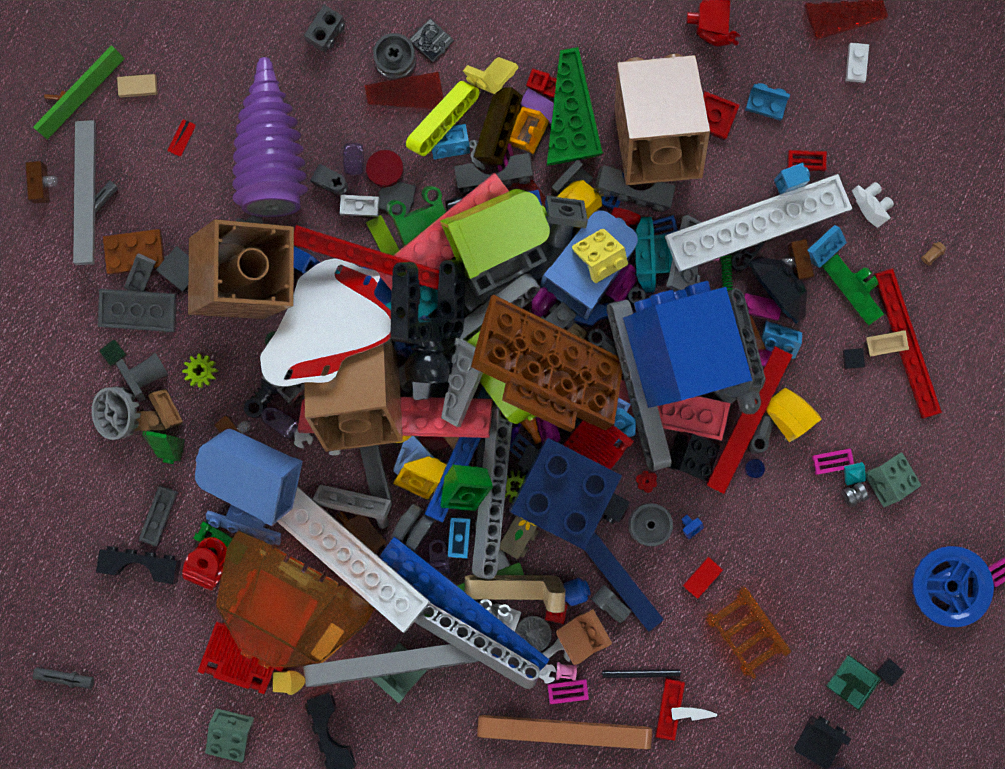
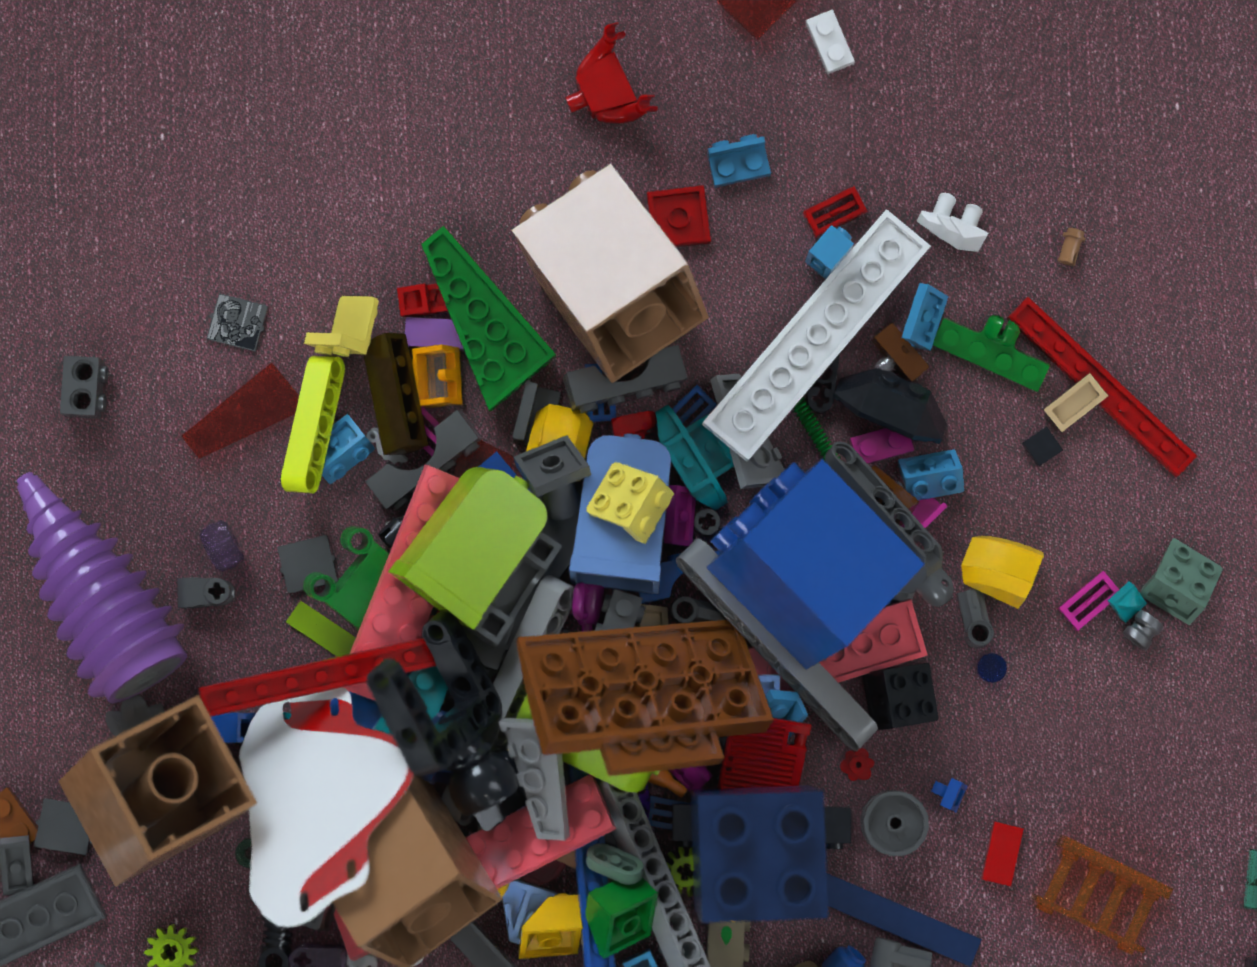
camera: 30 degrees left, 0 degrees up
white plate [340,195,380,217] -> none
dark red tile [366,150,404,188] -> none
dark grey wheel [373,33,416,81] -> none
red tile [706,346,793,494] -> none
none -> sand green plate [586,843,643,885]

